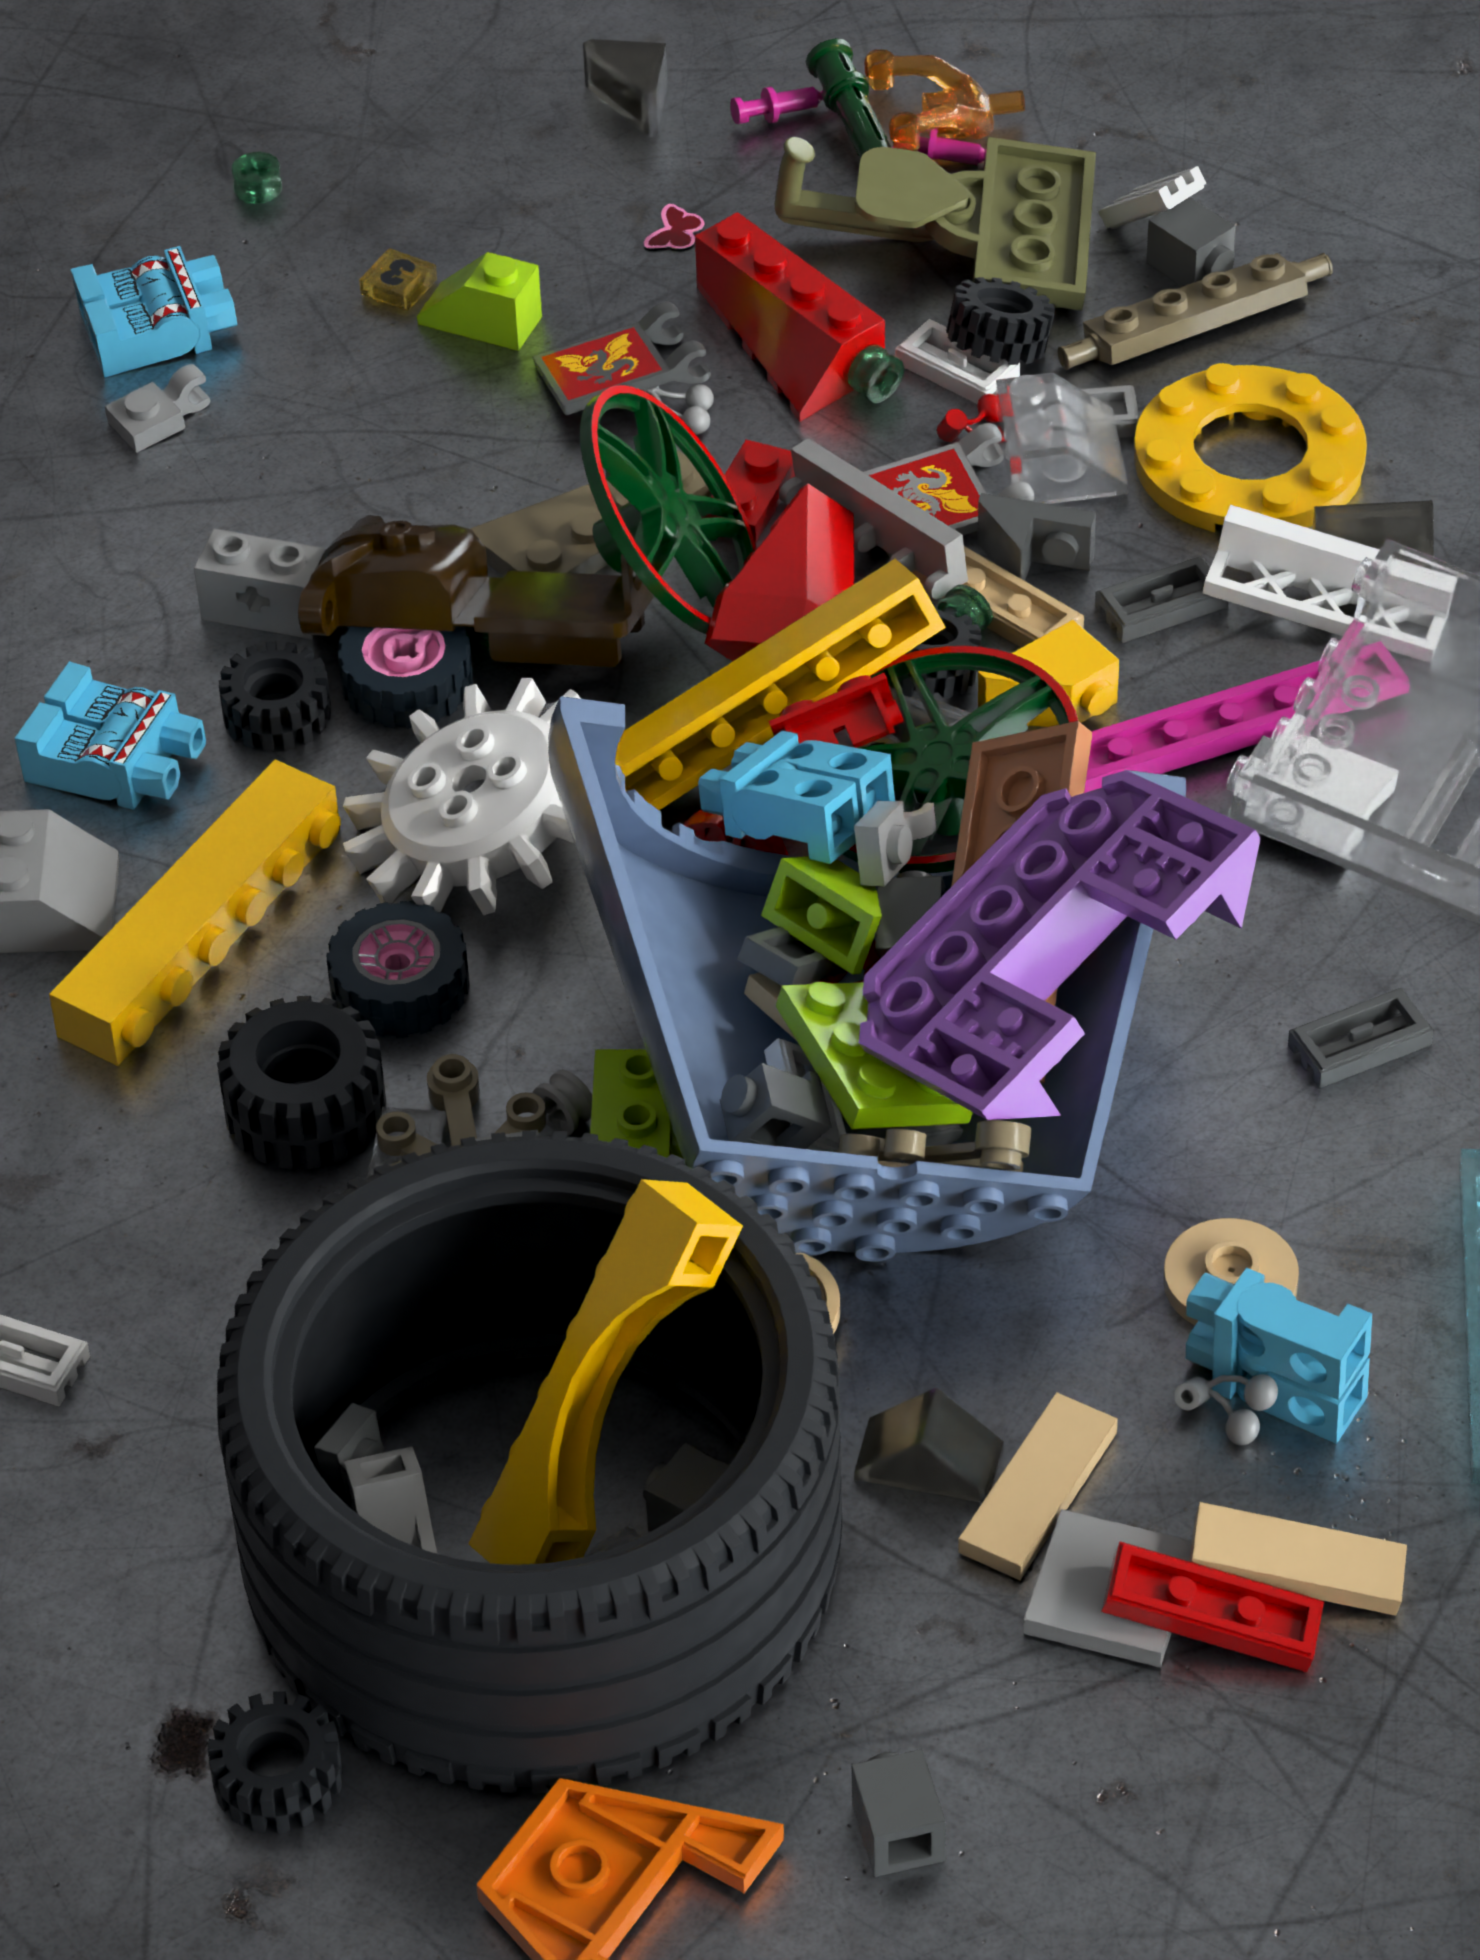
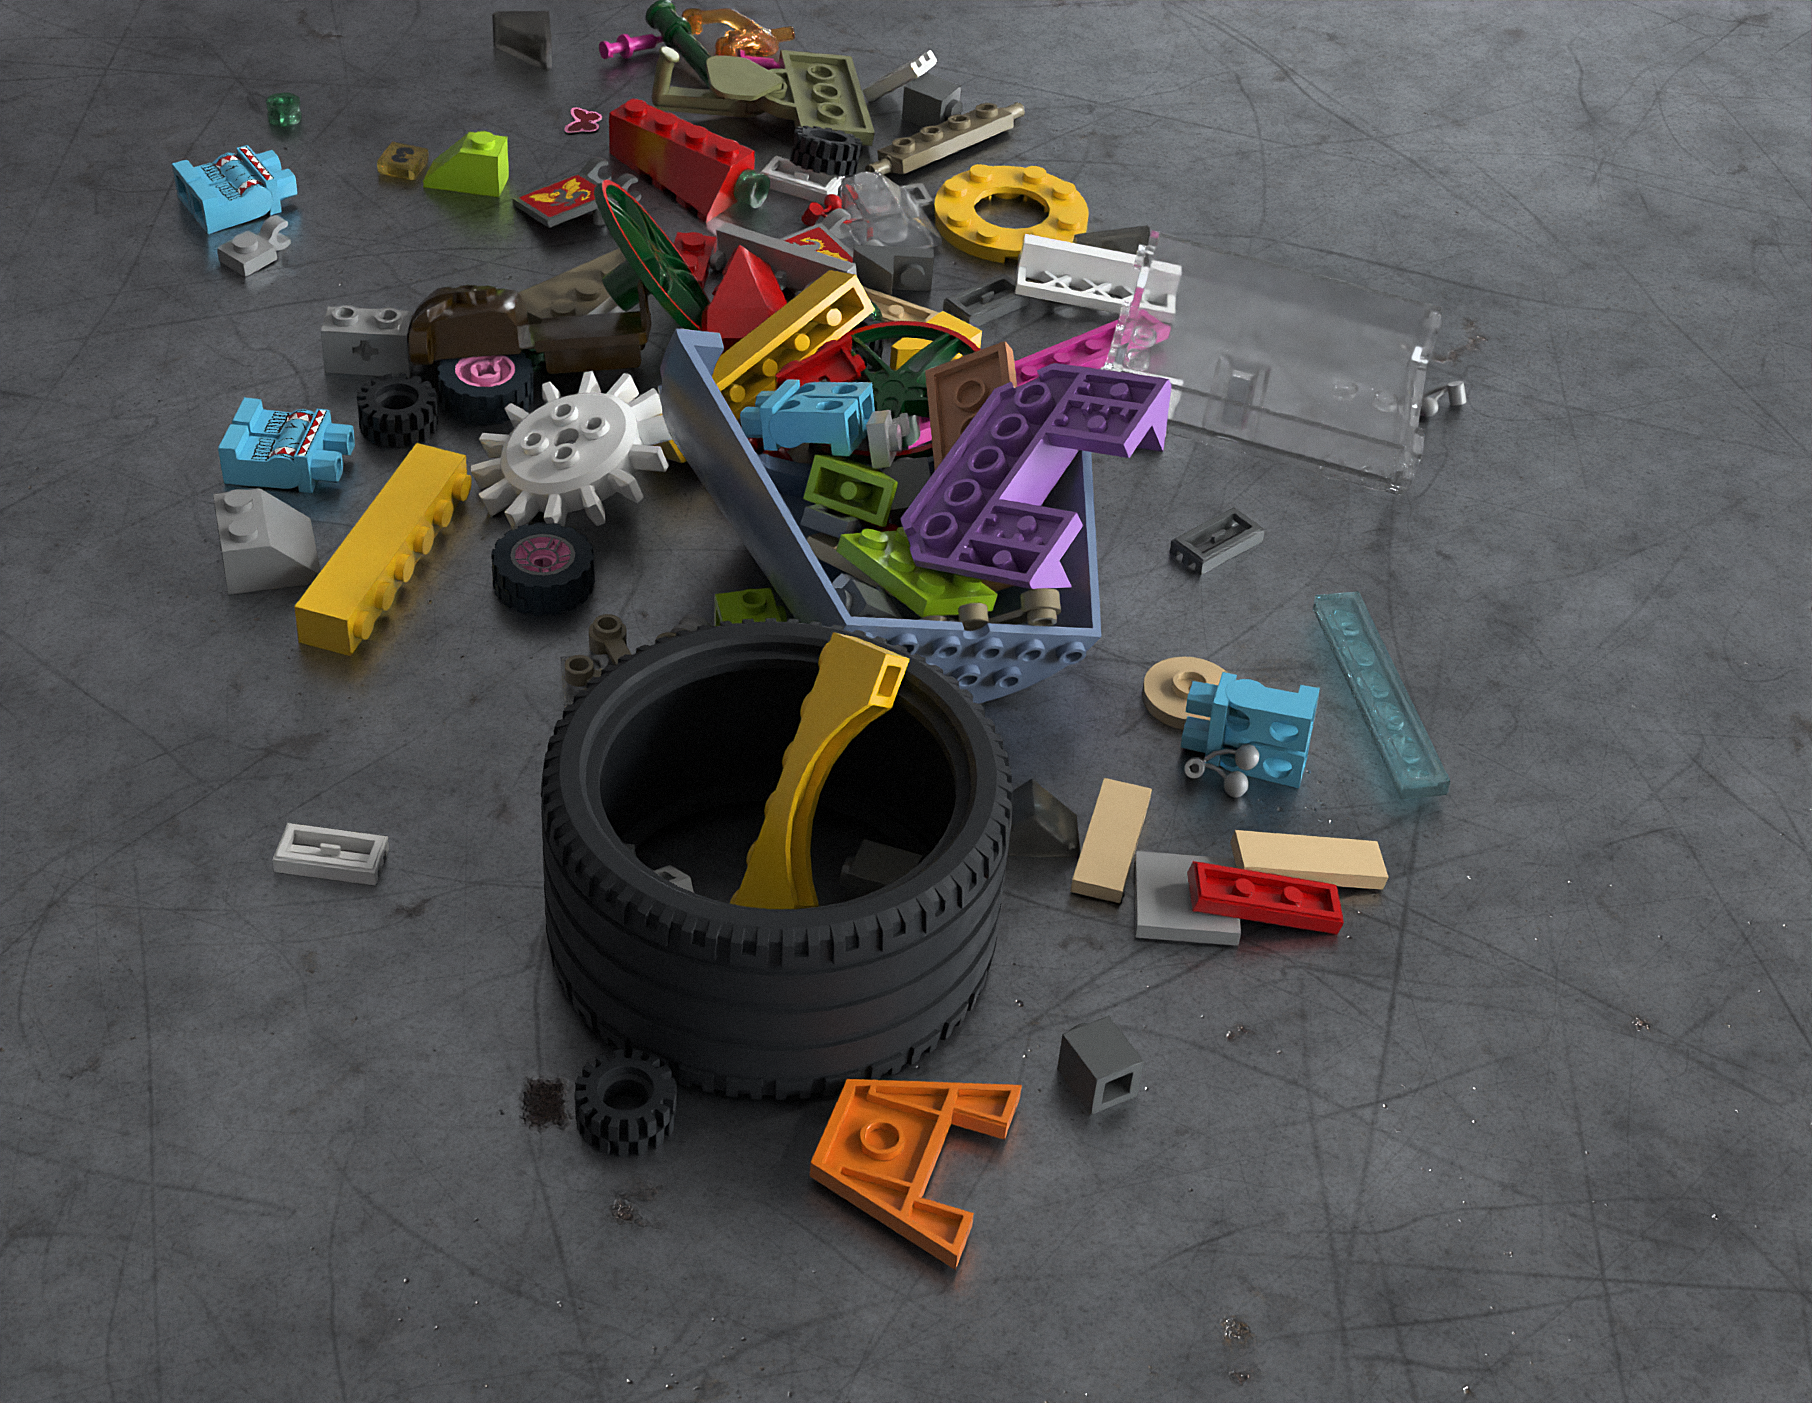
camera: 20 degrees left, 5 degrees down
black tyre [217,996,386,1169] -> none

